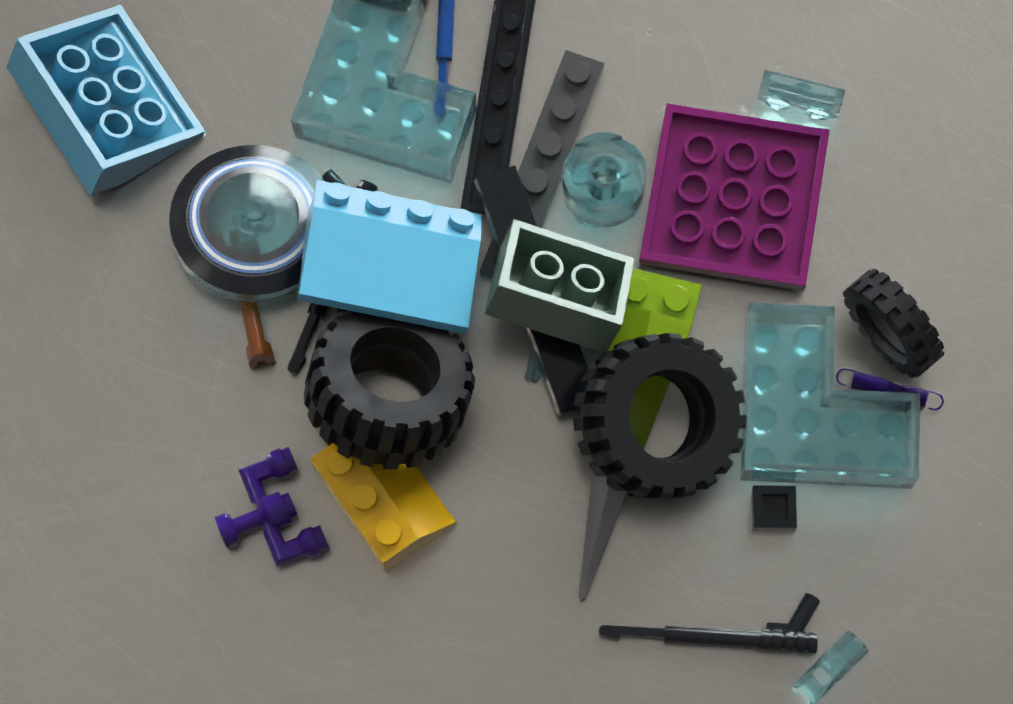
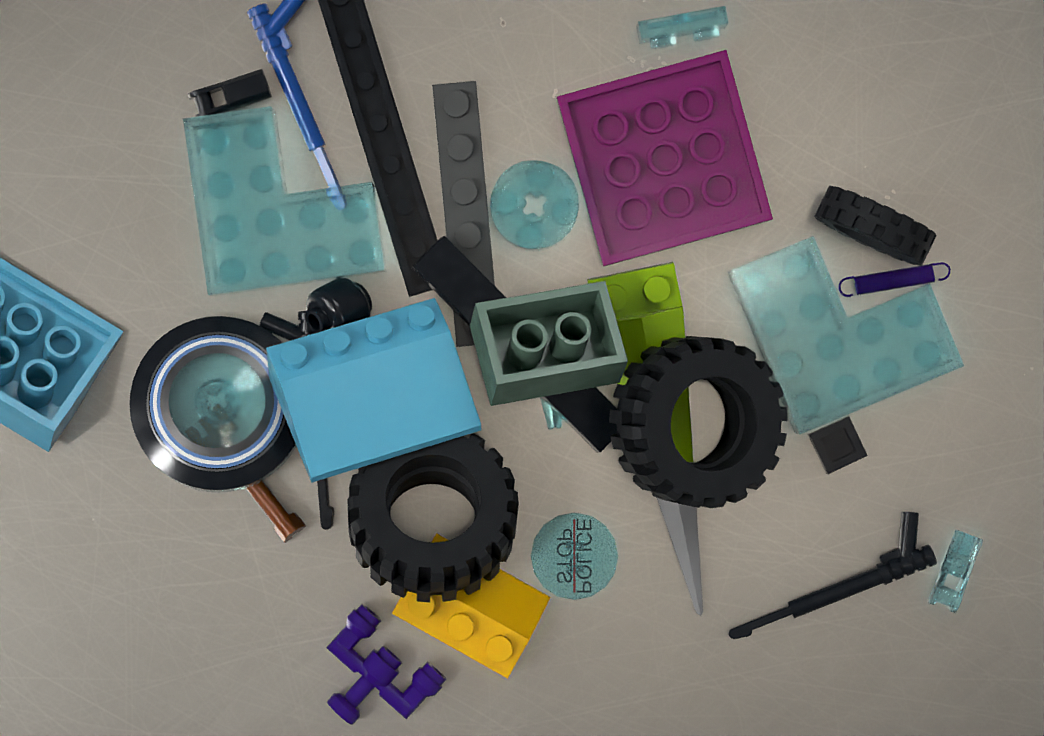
camera: 30 degrees left, 15 degrees up
none -> black head [305,278,372,333]
none -> clear light blue piece [531,512,618,600]

